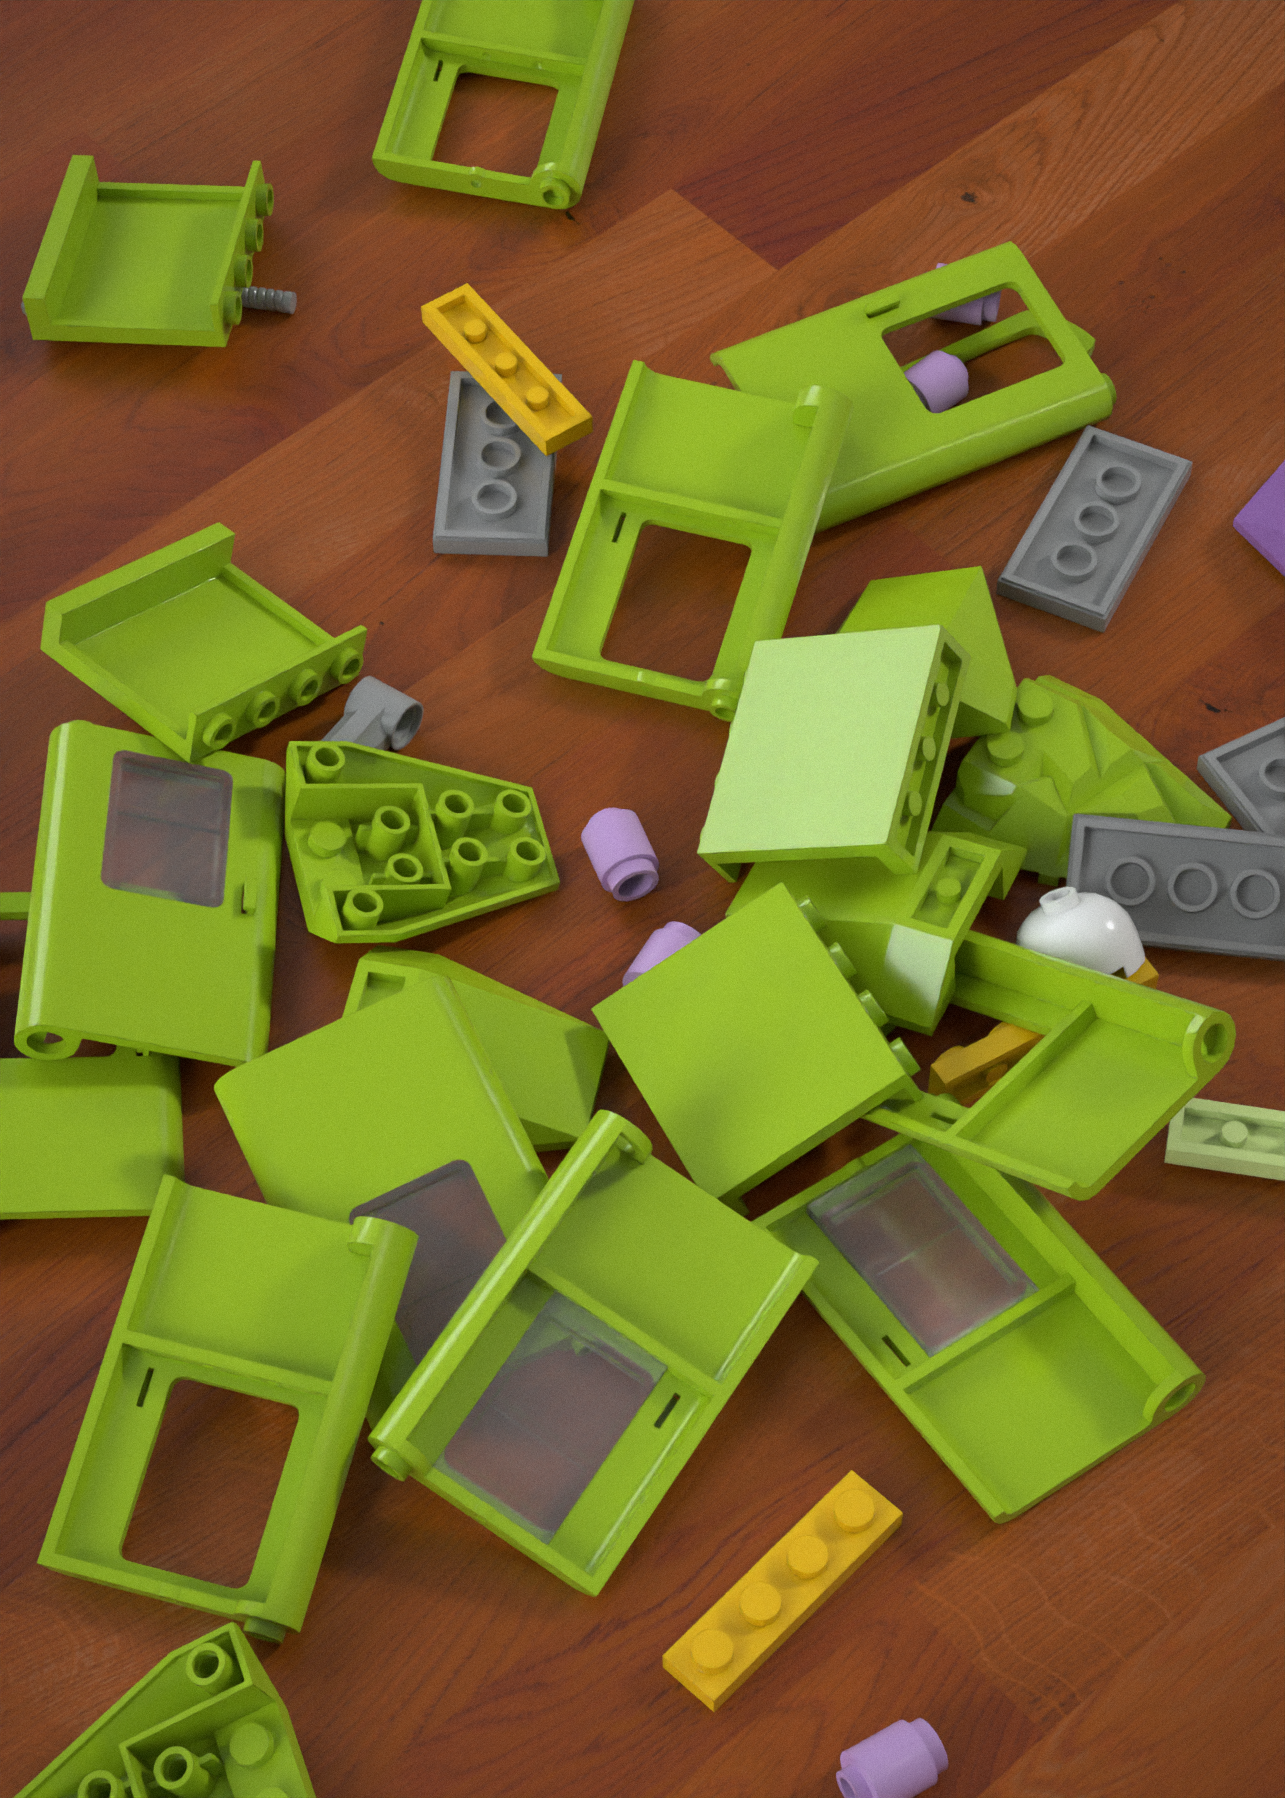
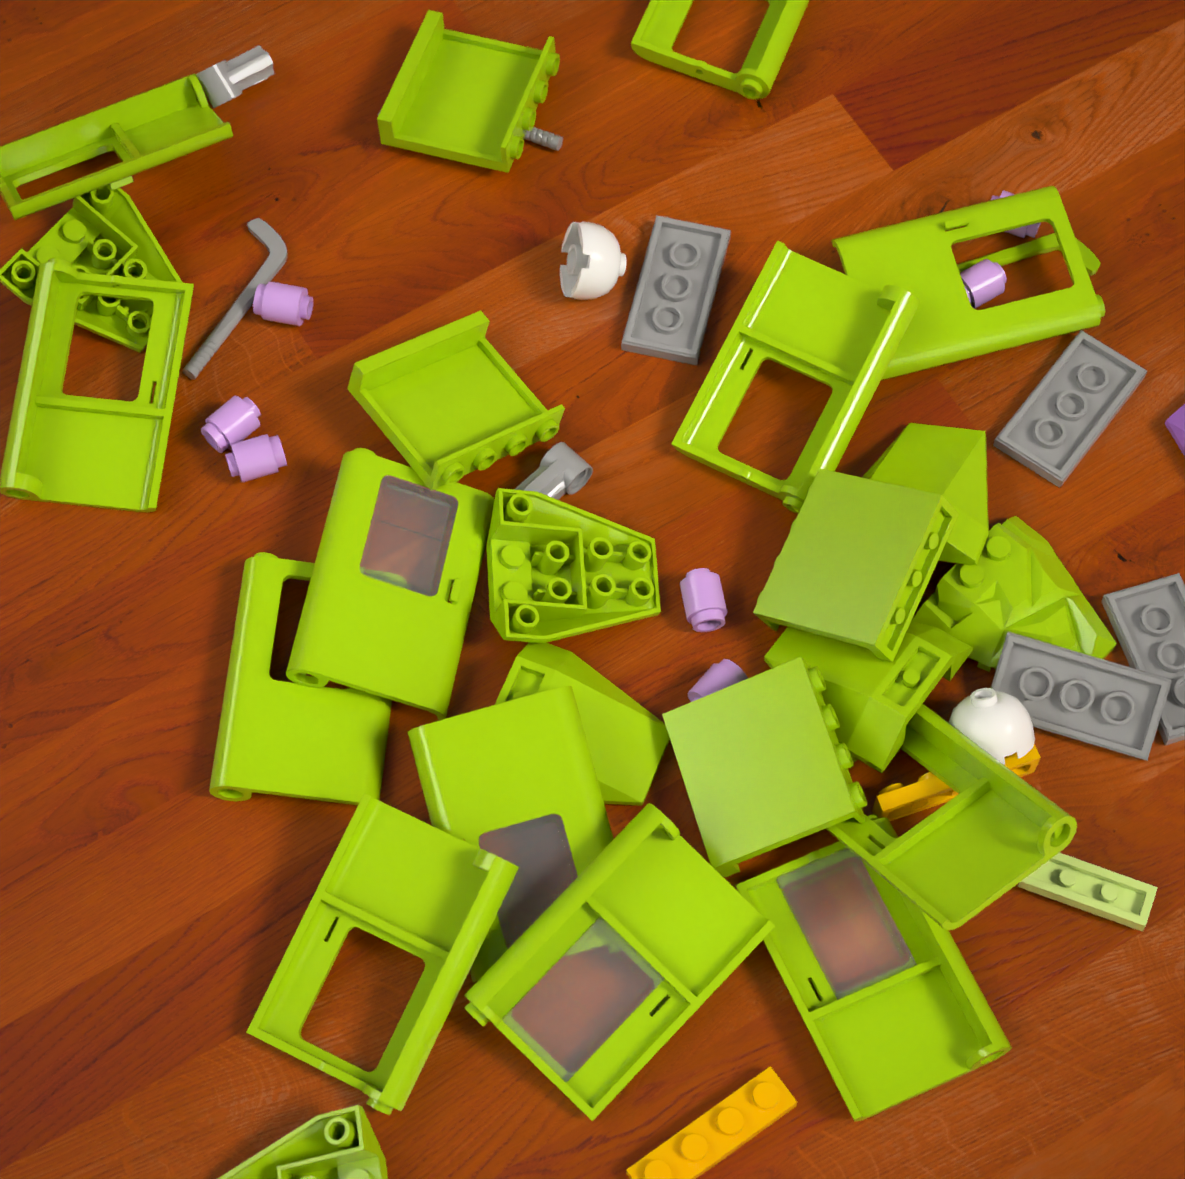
camera: 10 degrees right, 10 degrees up
yellow plate [421,283,593,456] -> none
none -> white cylinder [560,222,626,300]

